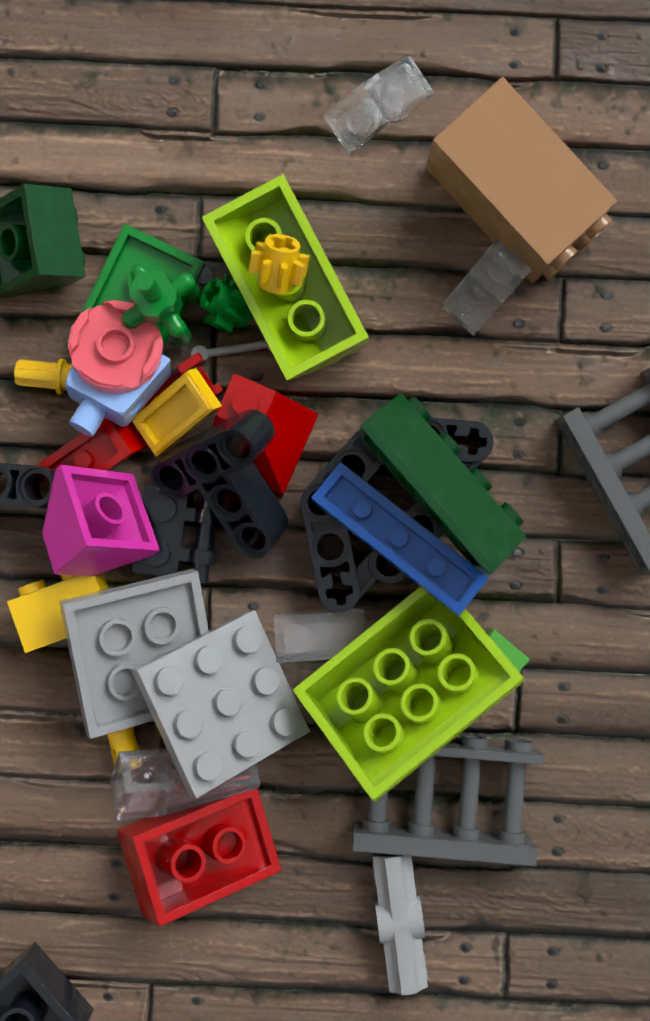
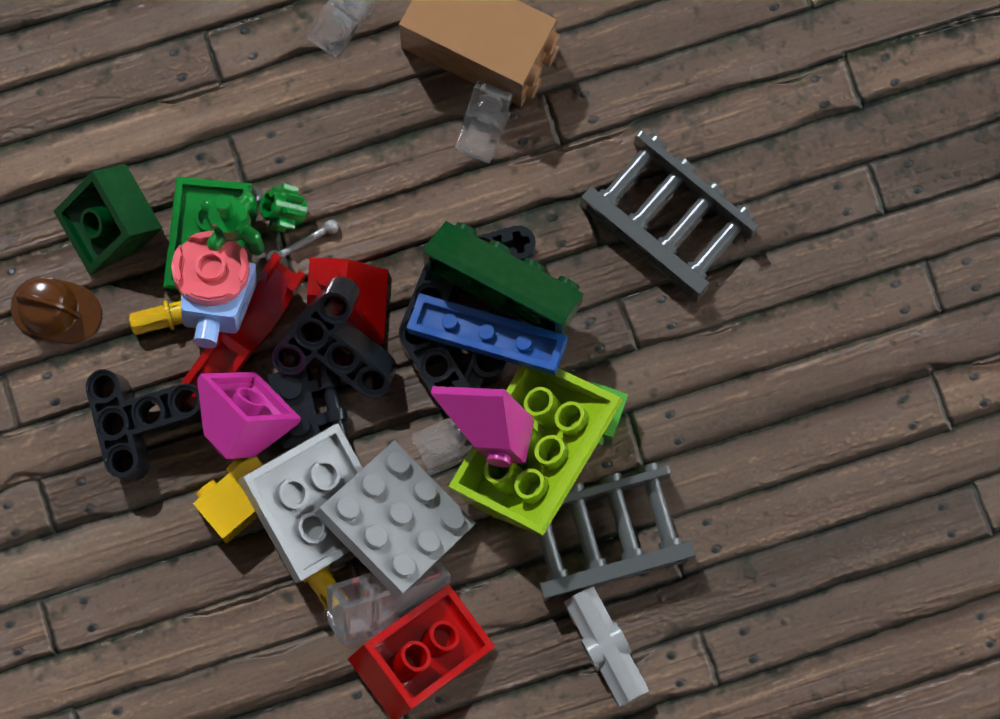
camera: 25 degrees left, 10 degrees down
yellow tile [132,368,222,457] -> none
lime slope [202,174,369,381] -> none
yellow gear [248,234,310,294] -> none
none -> dark pink slope [431,386,534,467]

